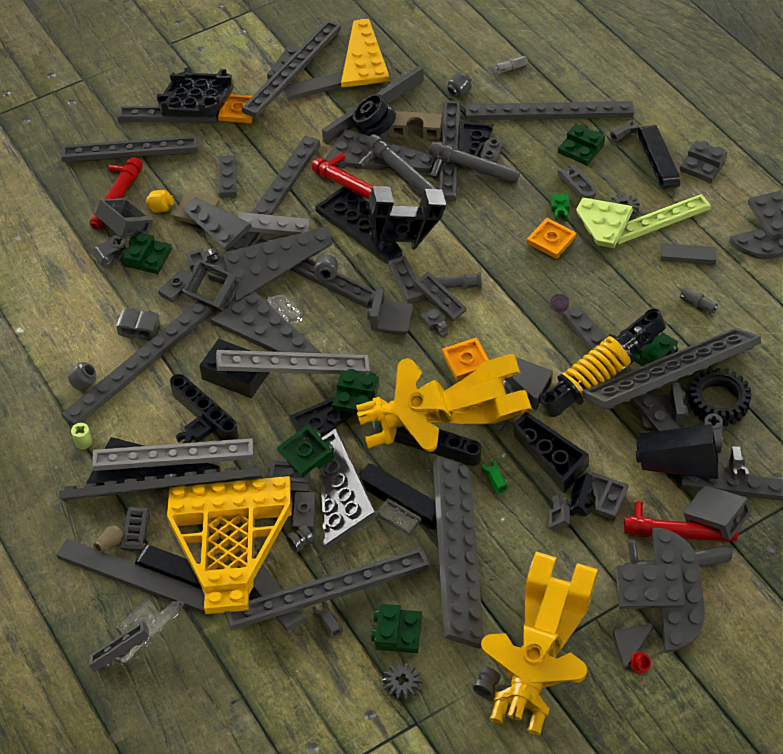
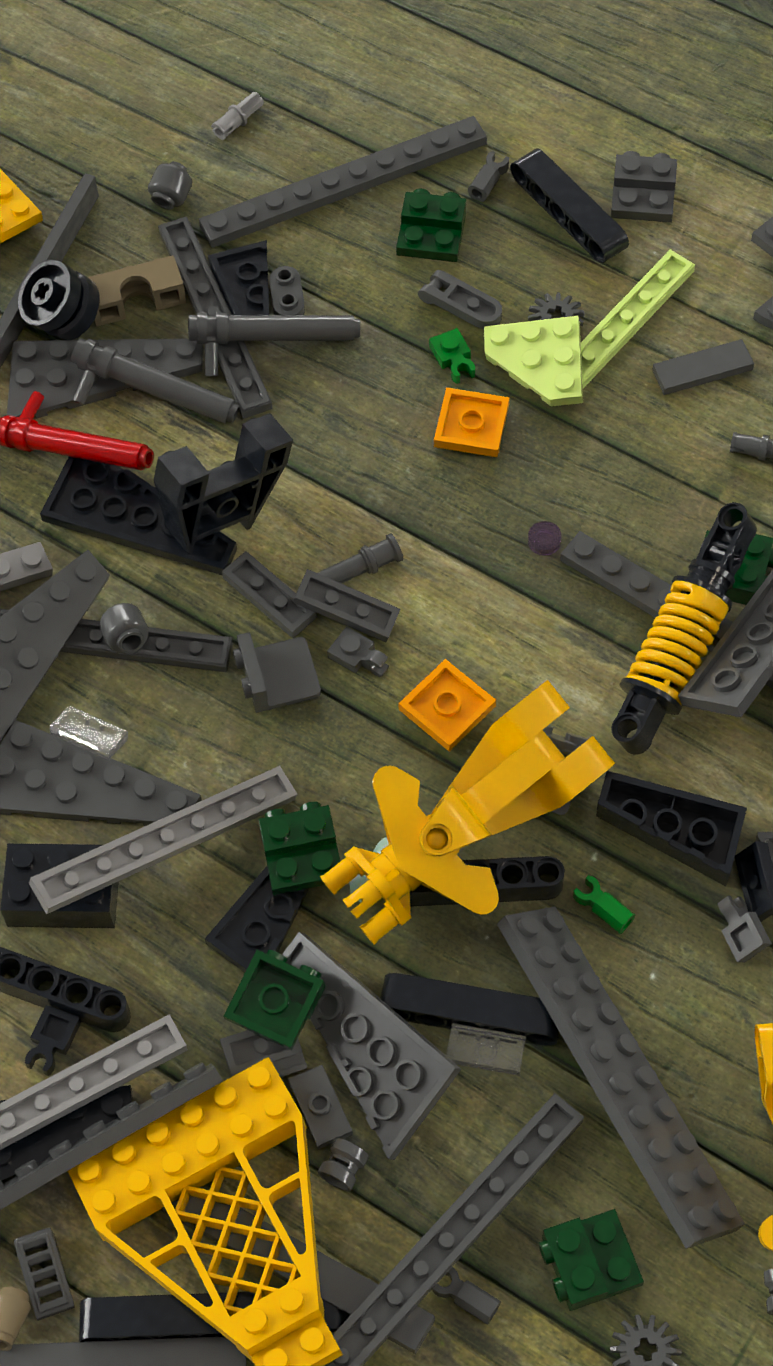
camera: 25 degrees left, 10 degrees up
dark grey slope [505,357,553,410] -> none

